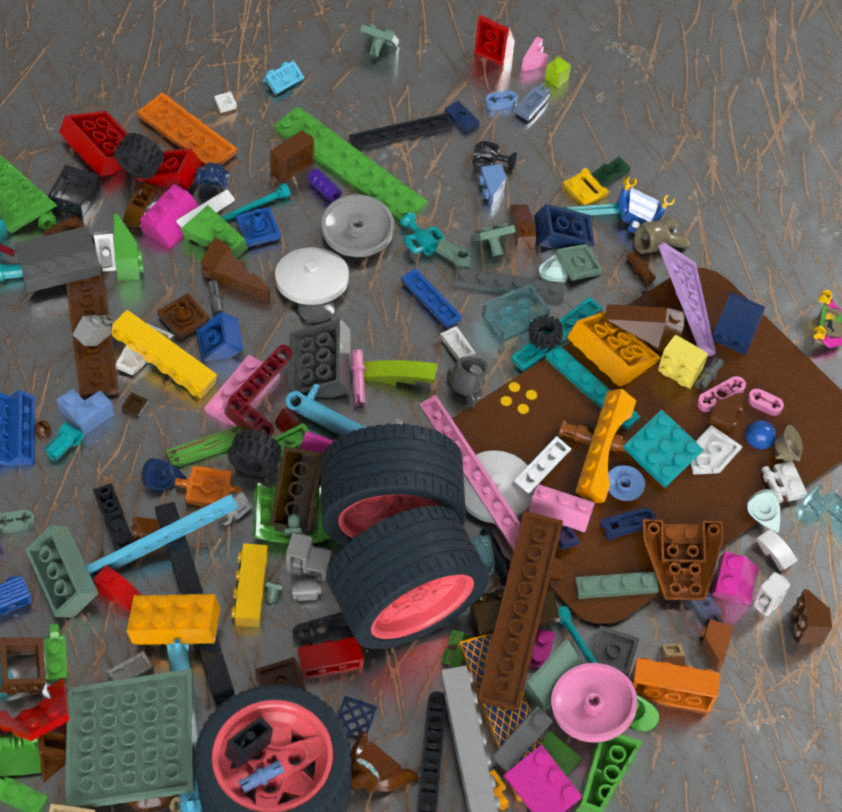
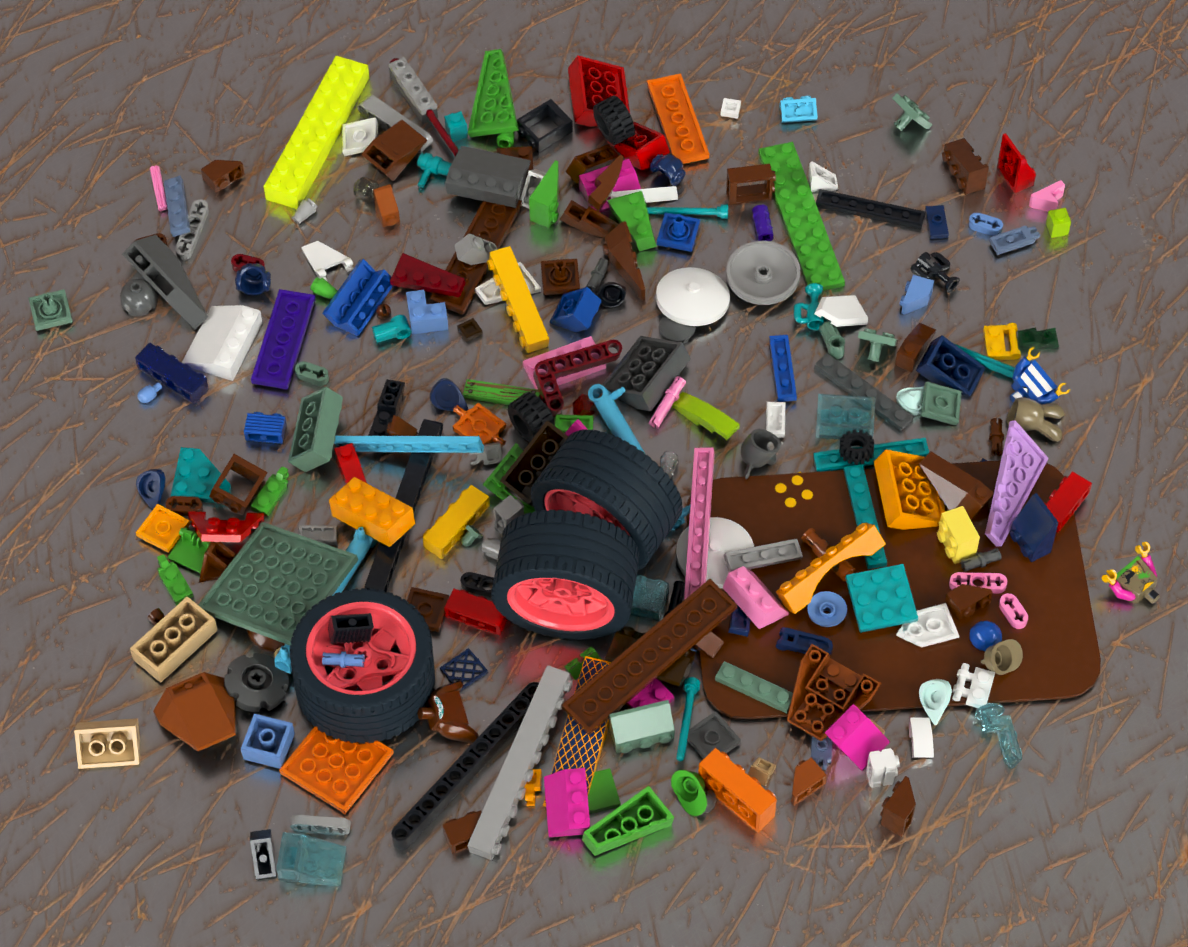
camera: 40 degrees right, 0 degrees up
sand green piece [285,514,303,536] -> none
dark grey slope [492,706,553,772] -> none
bright pink dish [551,663,637,742] -> none
none -> dark red wing [390,253,466,297]
none -> reddish brown slope [560,200,619,238]
none -> reddish brown slope [588,155,623,211]
none -> black hat [595,282,626,308]
none -> white slope [808,161,838,193]
none -> white tile [814,295,868,327]
none -> reddish brown wedge [942,138,989,195]
none -> red brick [1044,471,1092,533]

